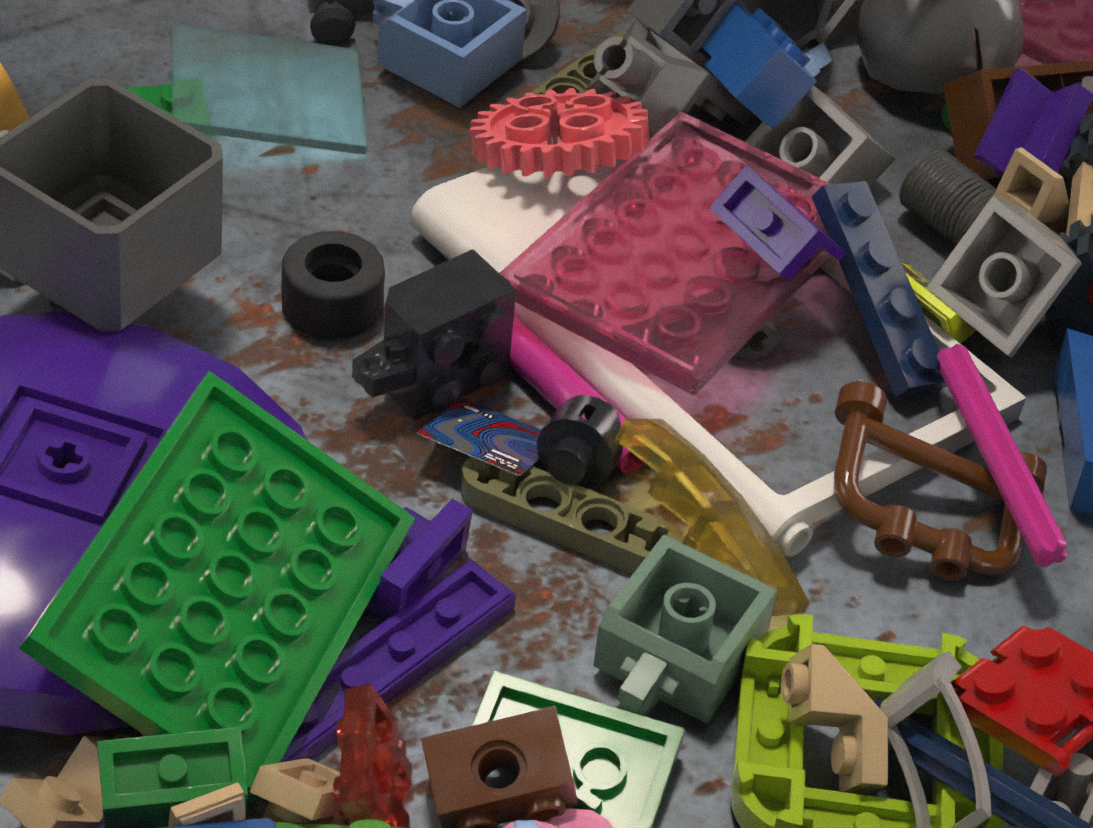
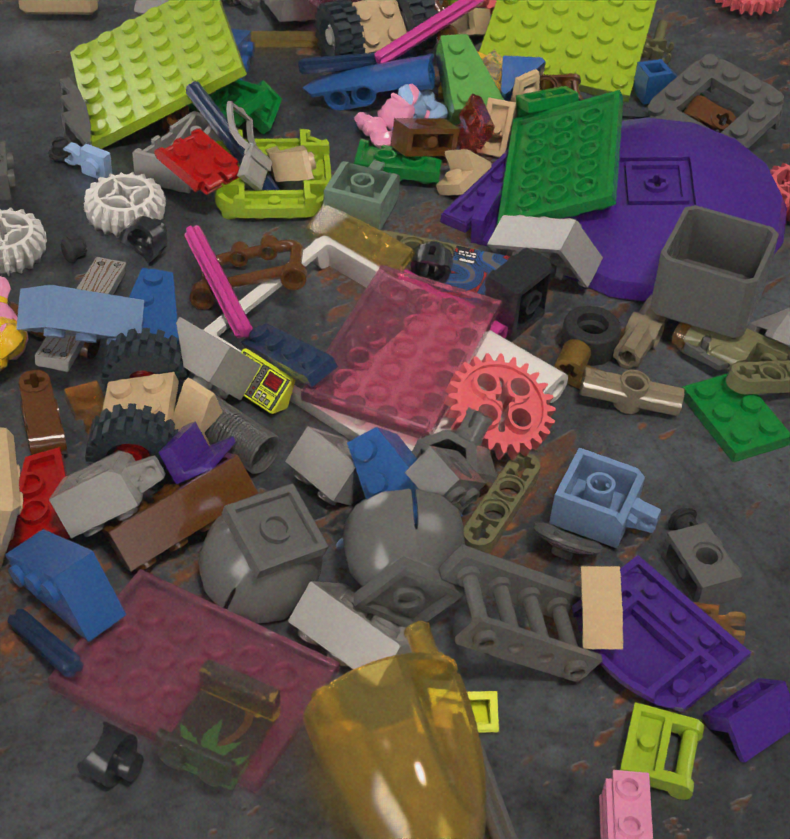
camera: 170 degrees right, 0 degrees up
clear light blue piece [168,23,367,155] -> none
panel [709,165,847,281] -> none
none -> tan slope [436,149,492,195]
none -> light grey wedge [487,215,603,288]
none -> pearl gold panel [554,339,616,389]
none -> dark tan piece [579,367,684,416]
none -> dark tan piece [613,295,669,370]

